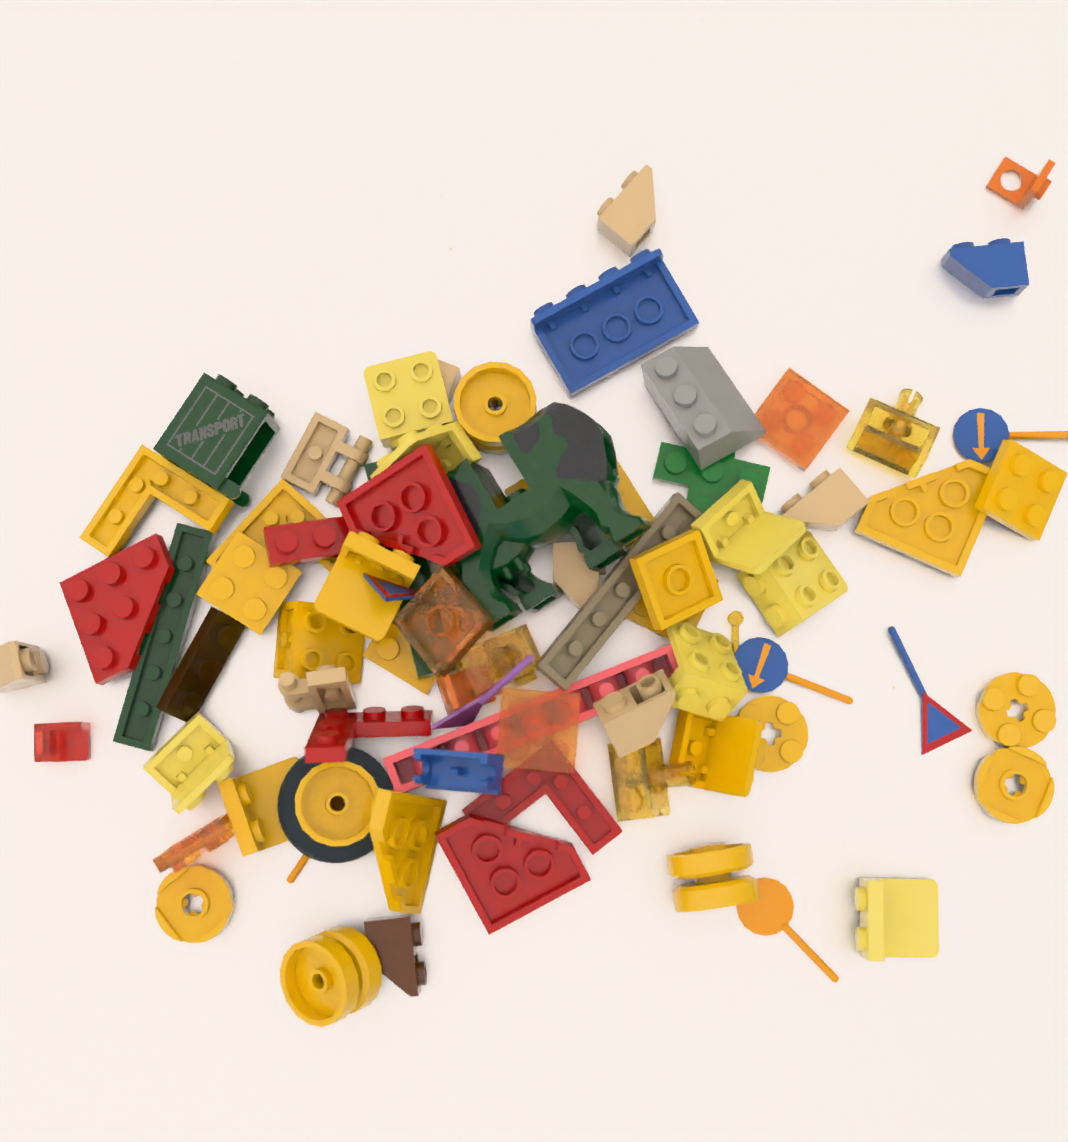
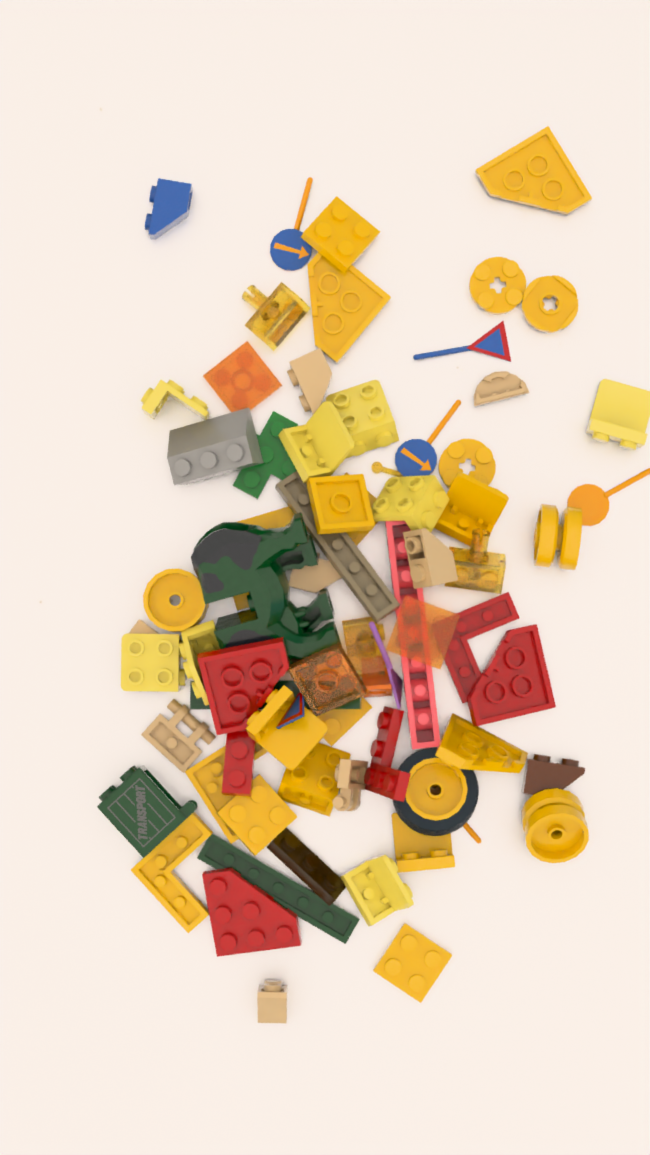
camera: 80 degrees left, 5 degrees up
clear red panel [34,722,91,763] -> none
clear orange plate [153,812,234,873] -> none
yellow plate [155,864,235,943] -> none
blue hinge [413,748,504,795] -> none
blue bracket [530,248,700,397] -> none
tan slope [597,164,656,257] -> none
orange bracket [986,157,1056,210] -> none
none -> light yellow bracket [141,379,210,420]
none -> yellow plate [373,922,452,1003]
none -> tan plate [473,371,530,407]

